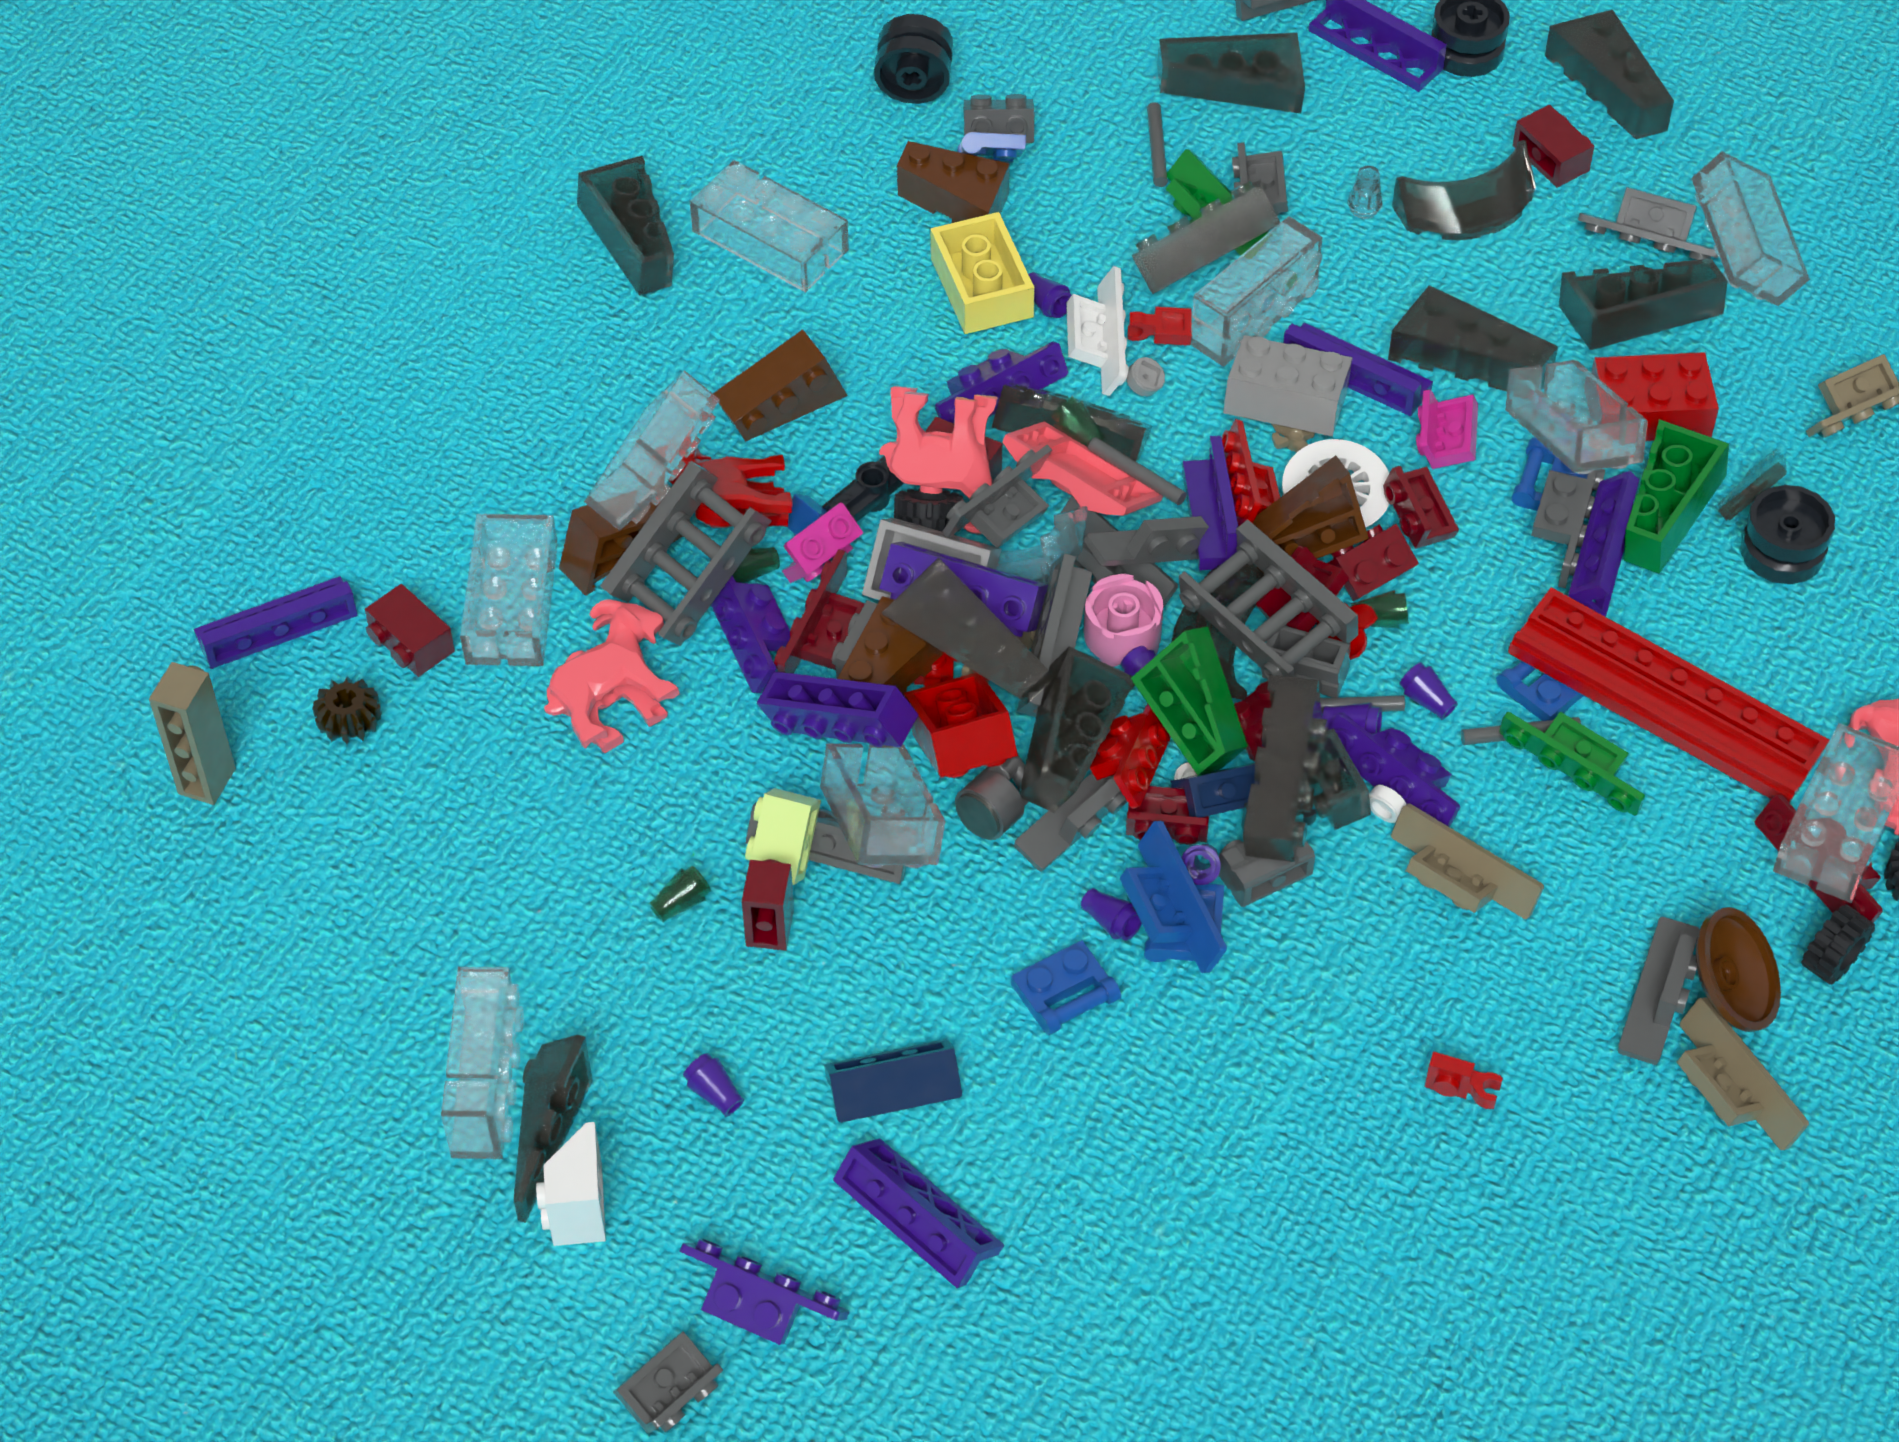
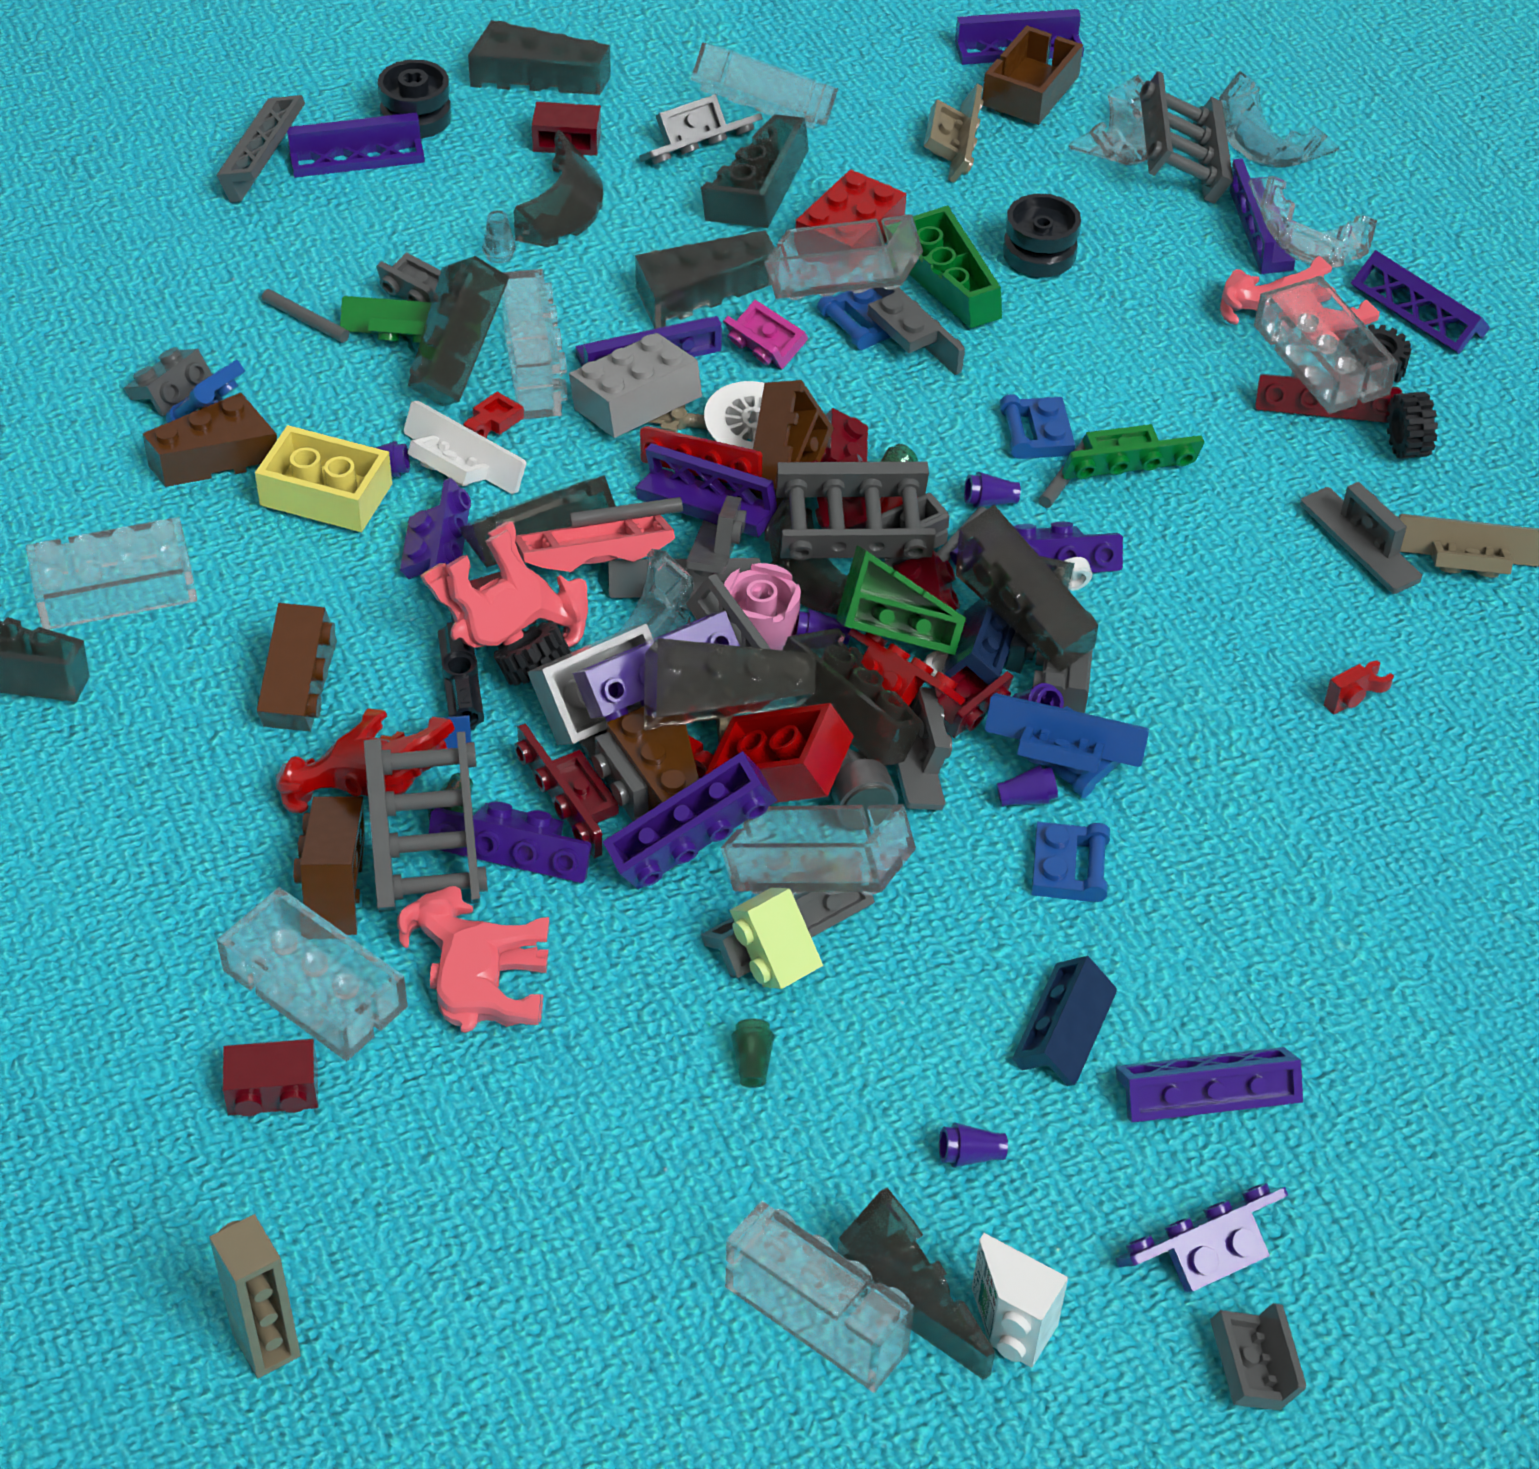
camera: 55 degrees left, 5 degrees down
dark purple fence [194,576,358,669] -> none
dark brown gear [313,676,382,745] -> none
clear piece [584,370,720,531] -> none
dark red brick [742,859,794,951] -> none
dark pink bracket [782,503,864,583] -> none
black wheel [874,14,953,104] -> none
dark grey bracket [942,445,1053,549] -> none
clear green cone [1050,395,1105,447] -> none
light grey tile [1126,357,1165,396] -> none
clear smoke wedge [1157,33,1305,114] -> none
dark red bracket [1383,466,1459,549] -> none
dark tan bracket [1391,803,1544,919] -> none
red plate [1508,587,1830,803] -> none
dark purple fence [1568,471,1639,617] -> none
reddish brown dish [1696,907,1781,1032] -> none
clear smoke tile [1718,448,1787,521] -> none

